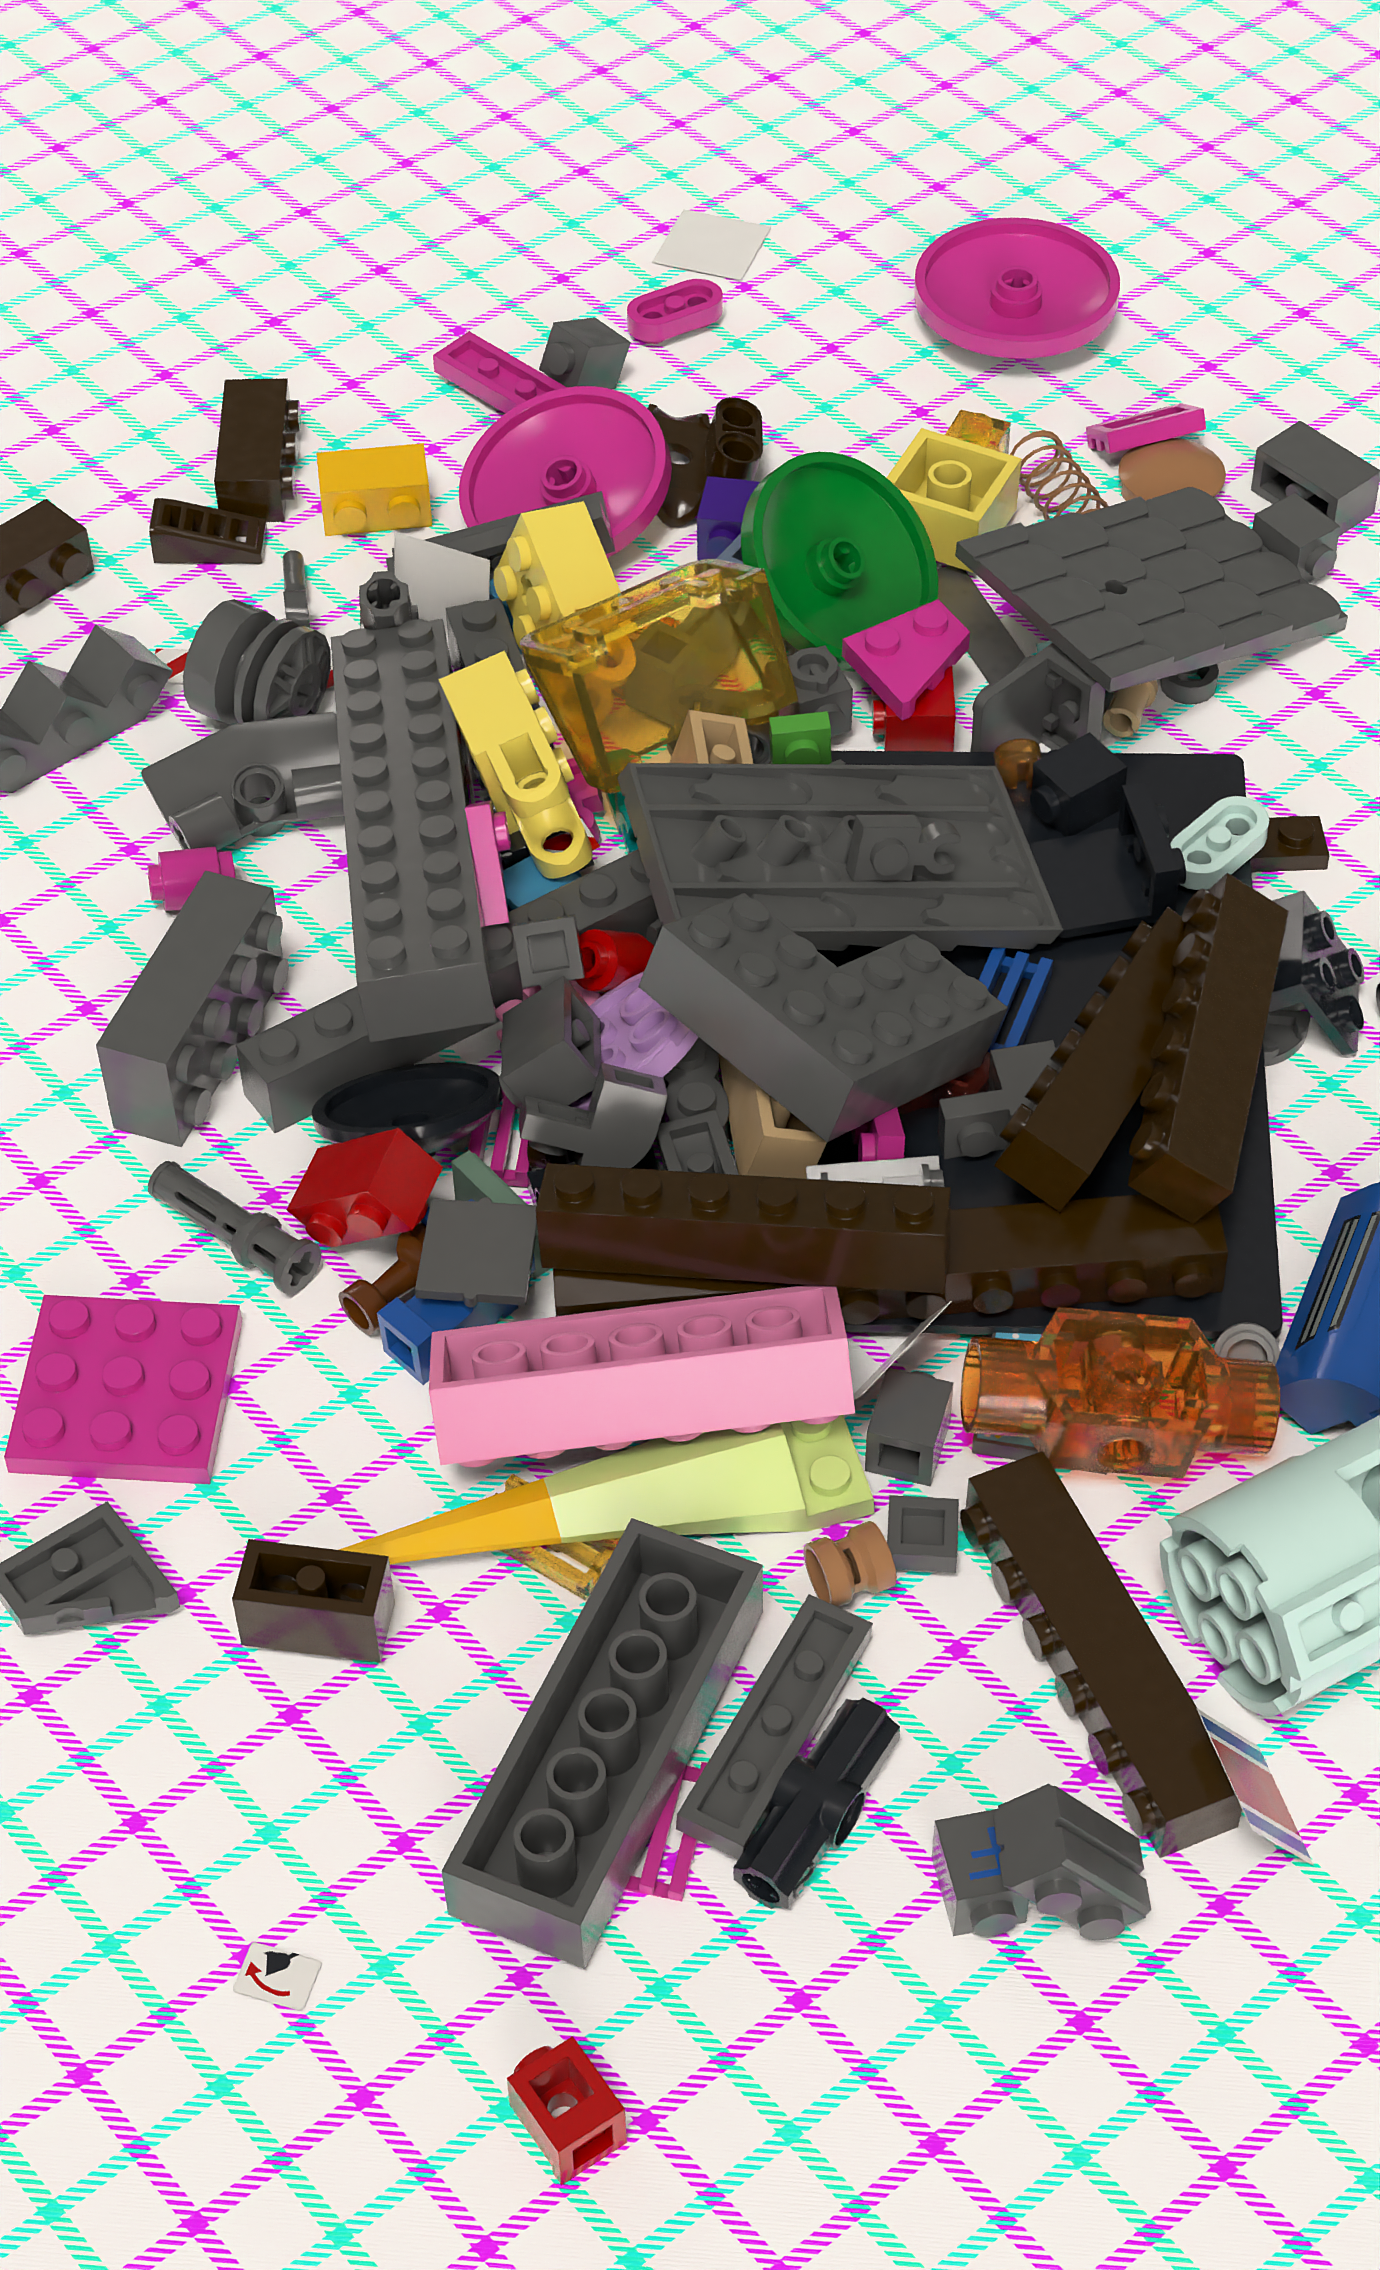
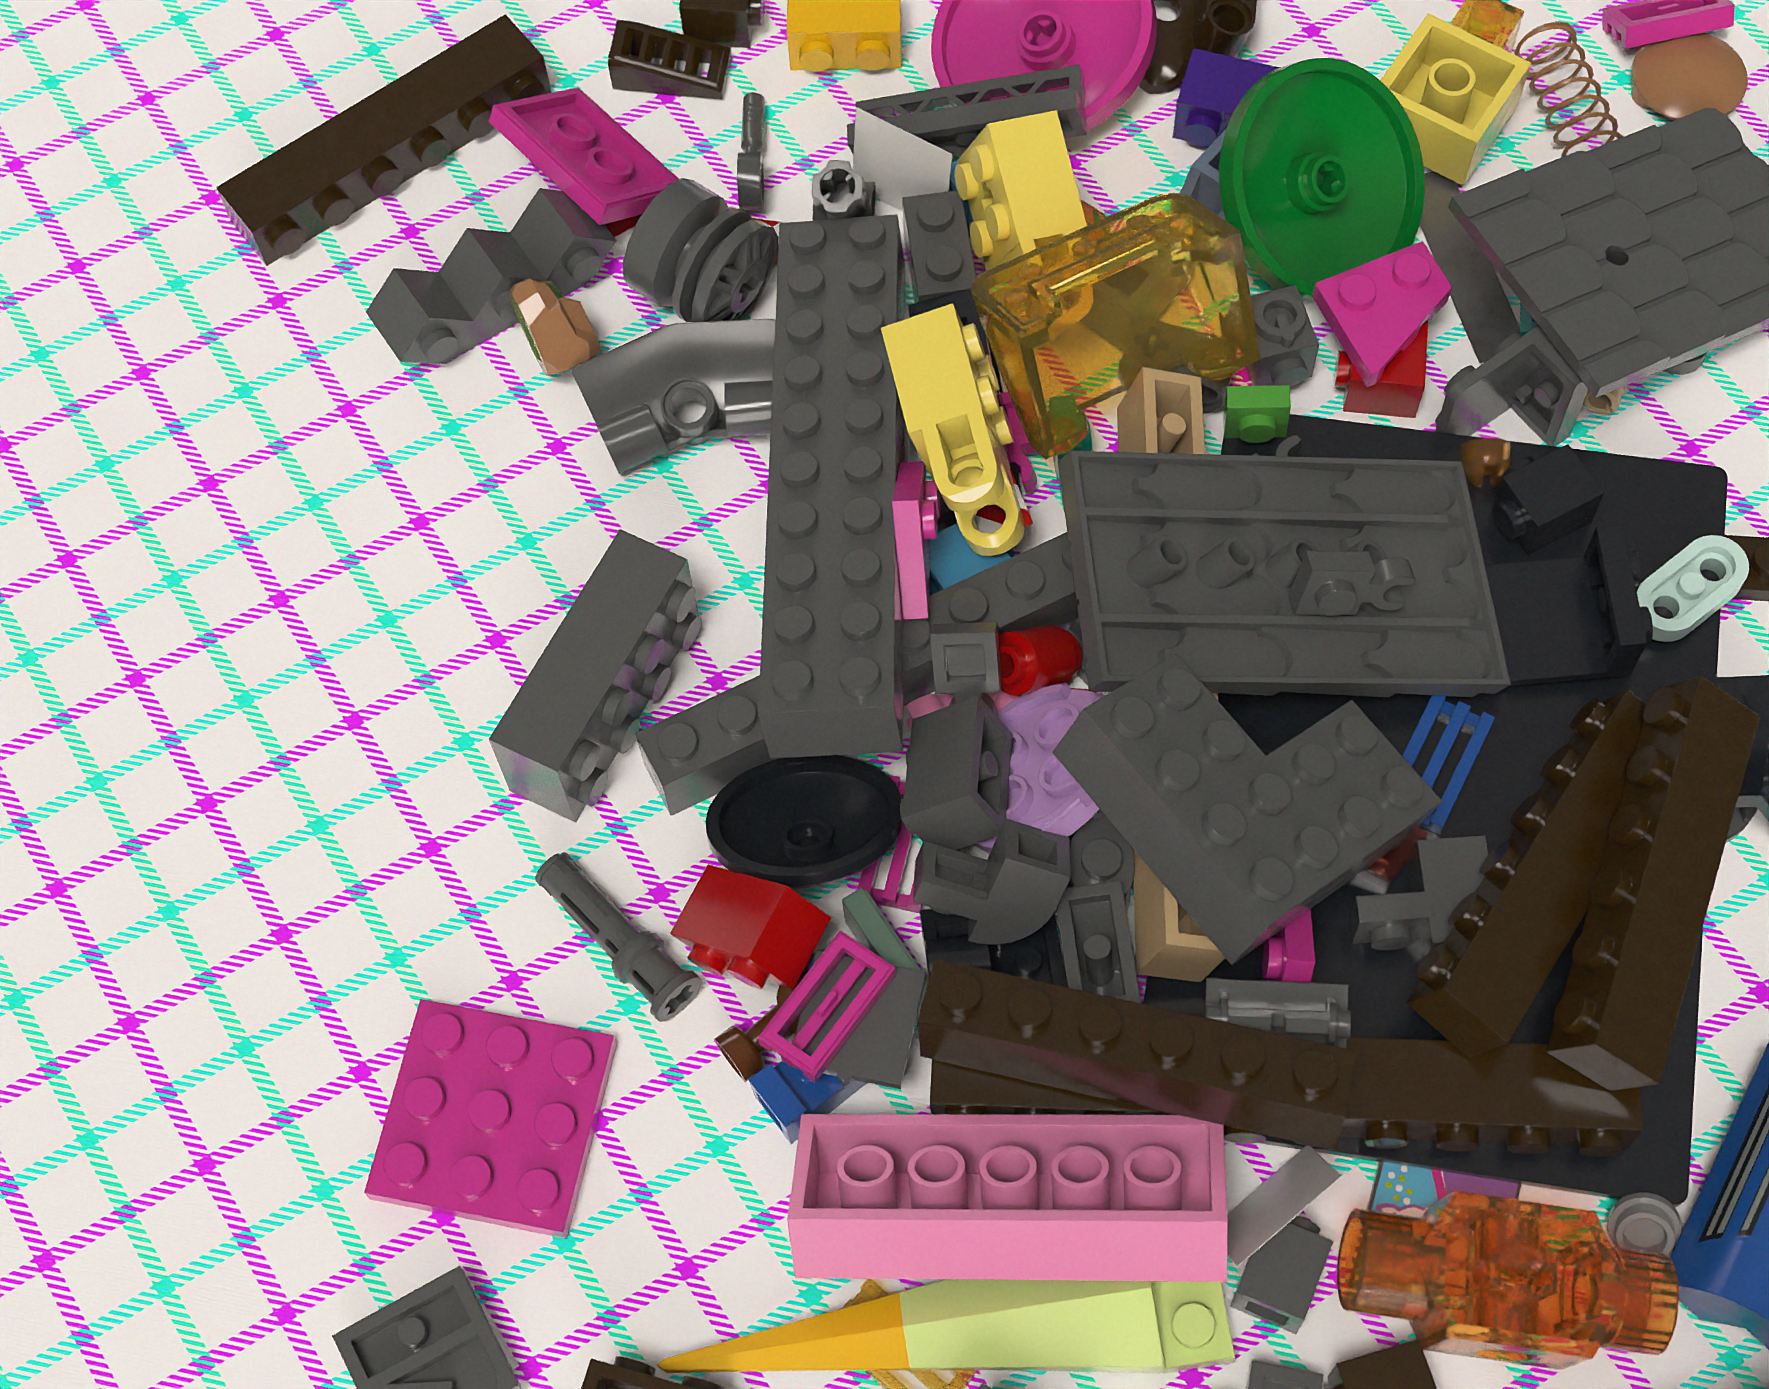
camera: 10 degrees right, 15 degrees up
dark pink brick [147,846,235,912] -> none
none -> dark pink tile [488,87,679,225]
none -> medium nougat rock [508,278,602,376]
none -> dark pink tile [758,930,896,1083]

